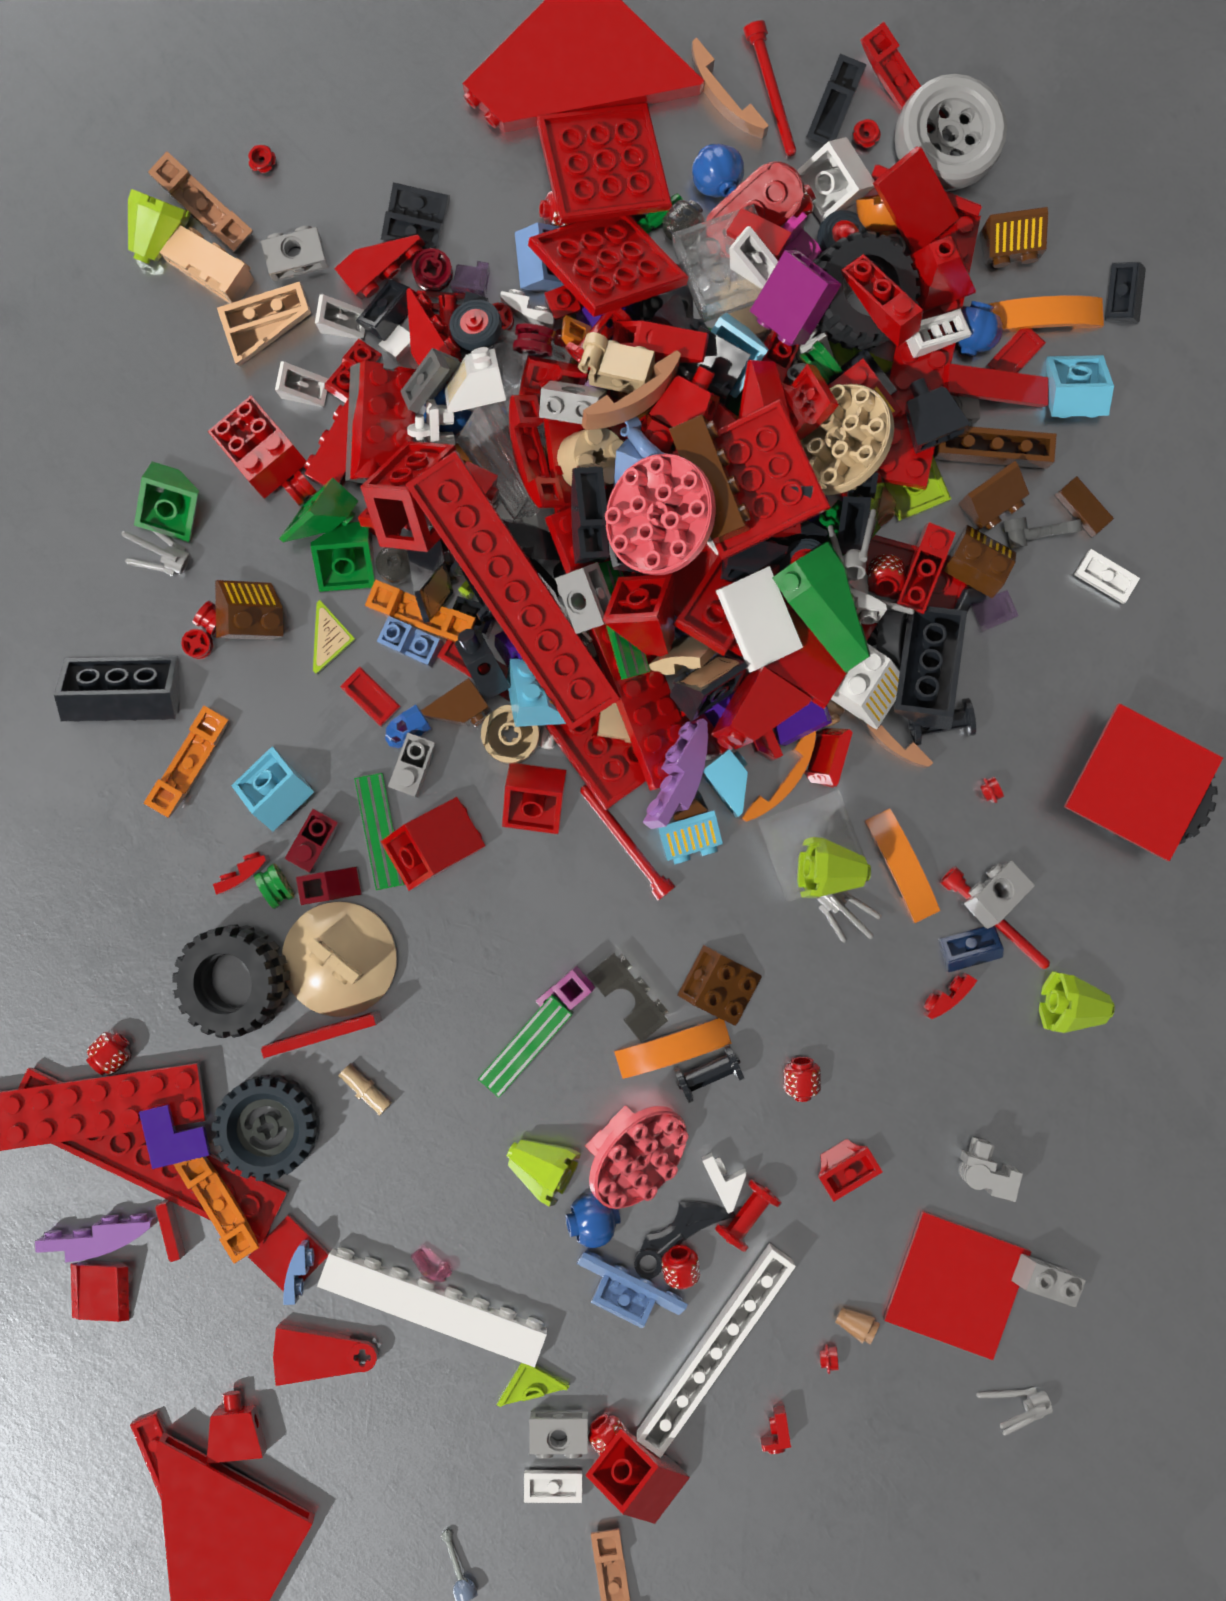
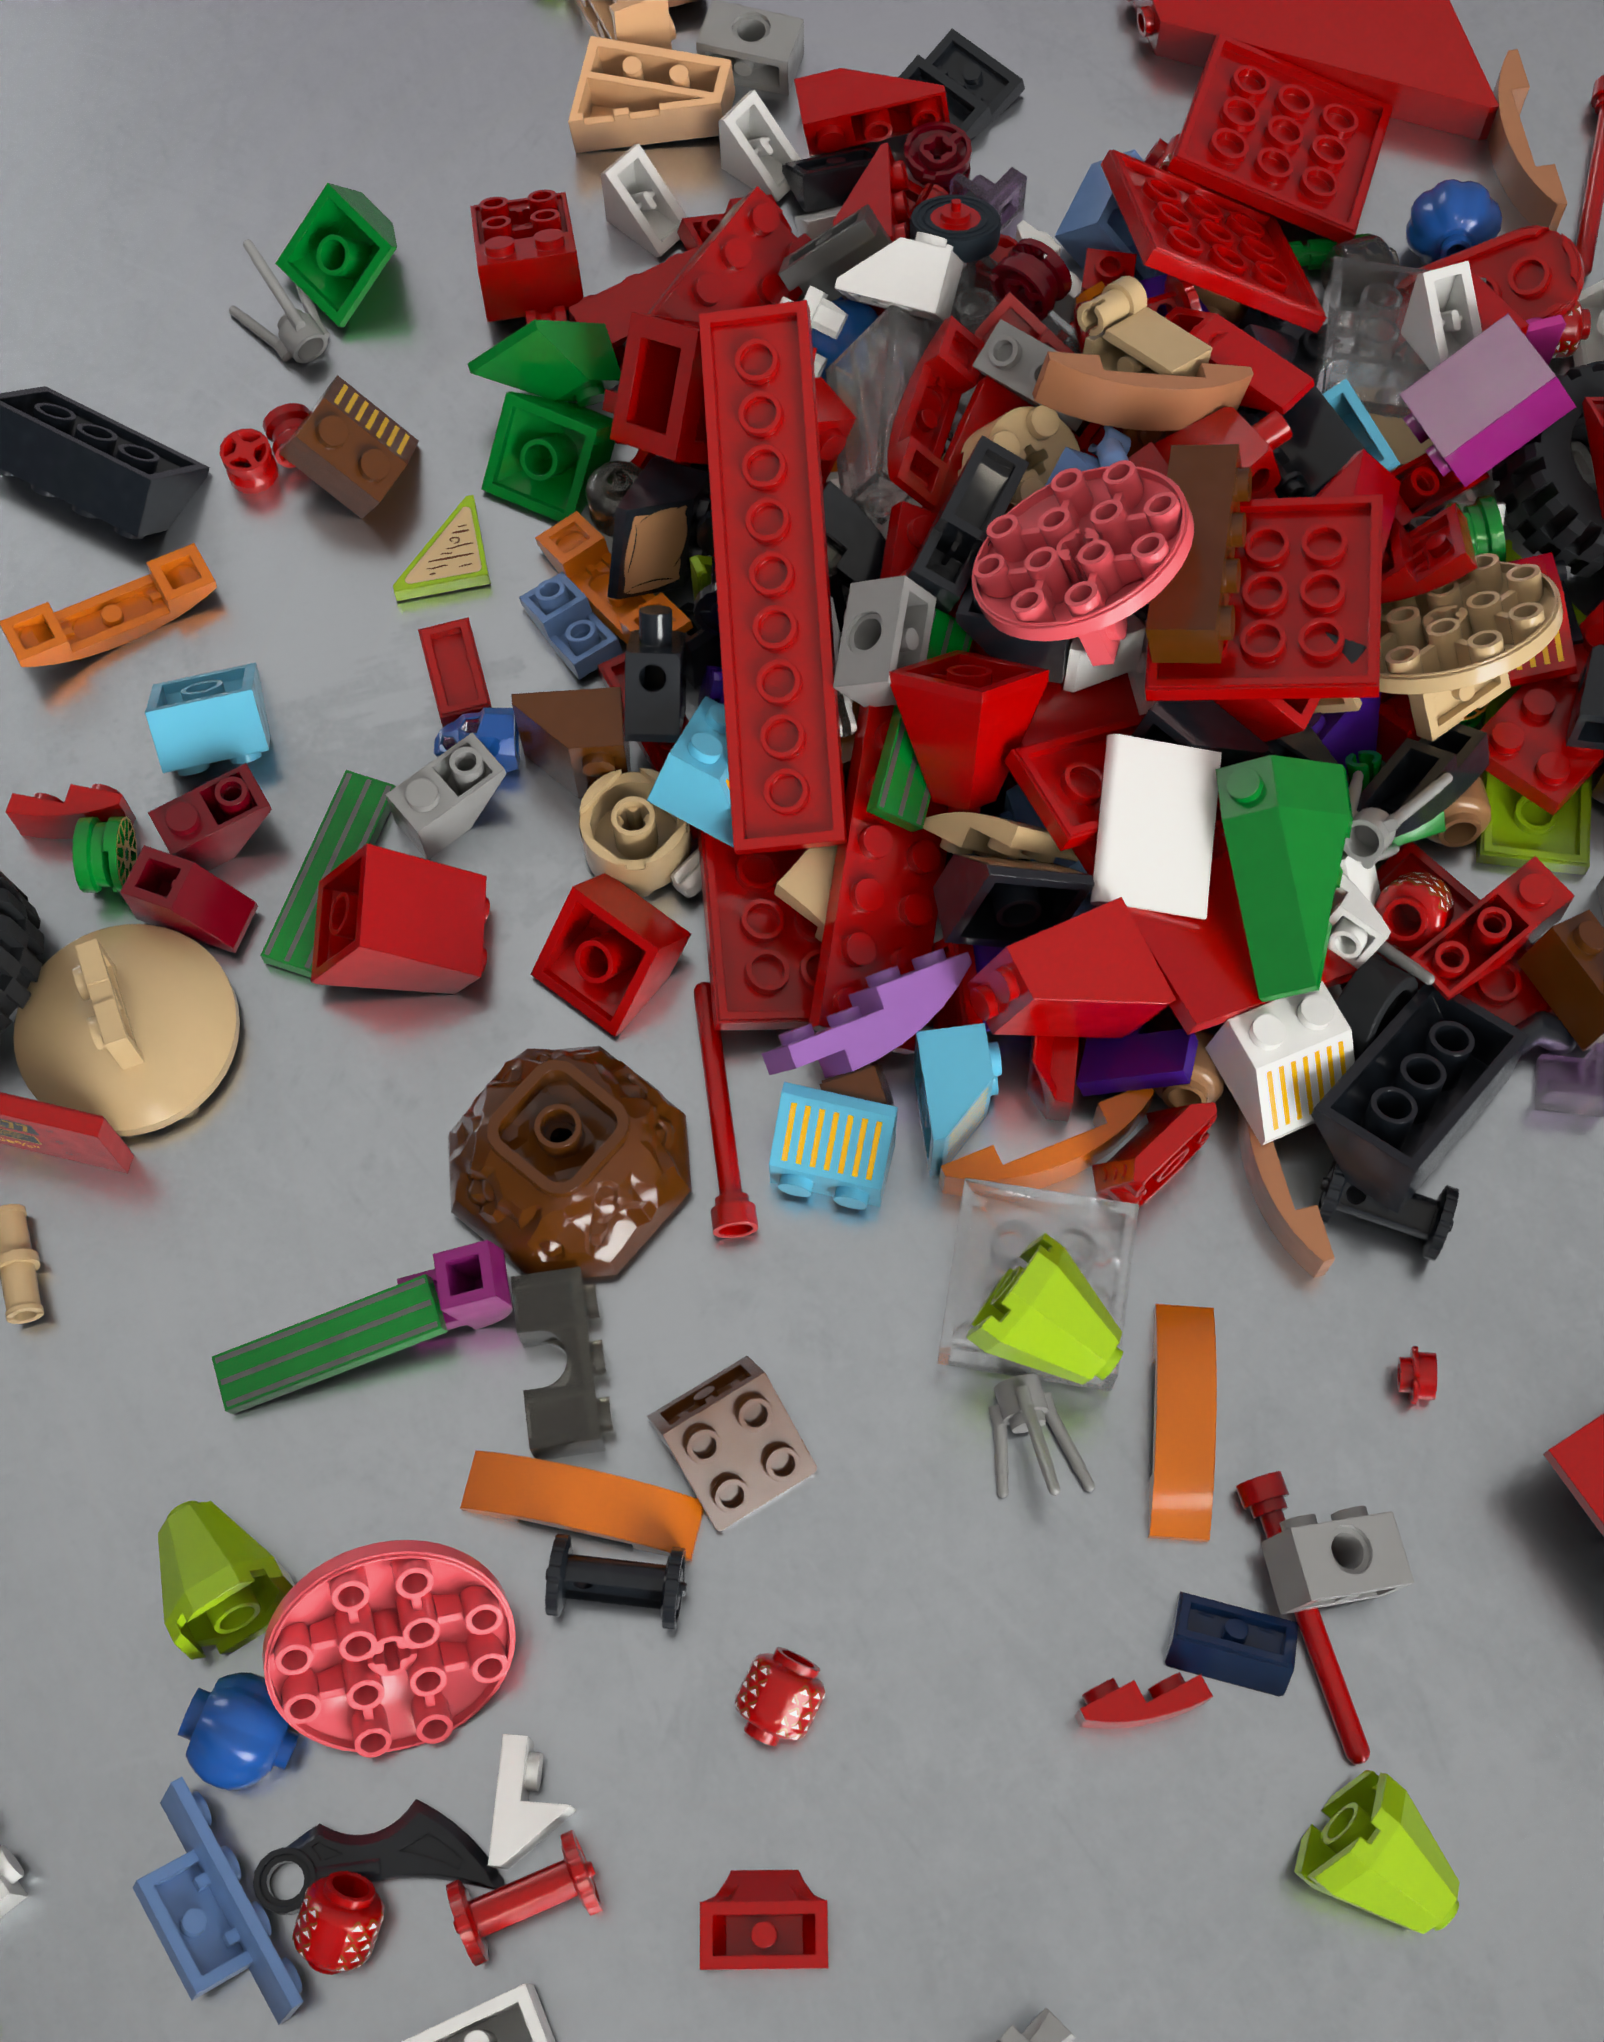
camera: 30 degrees right, 20 degrees down
none -> reddish brown rock [448,1046,692,1282]

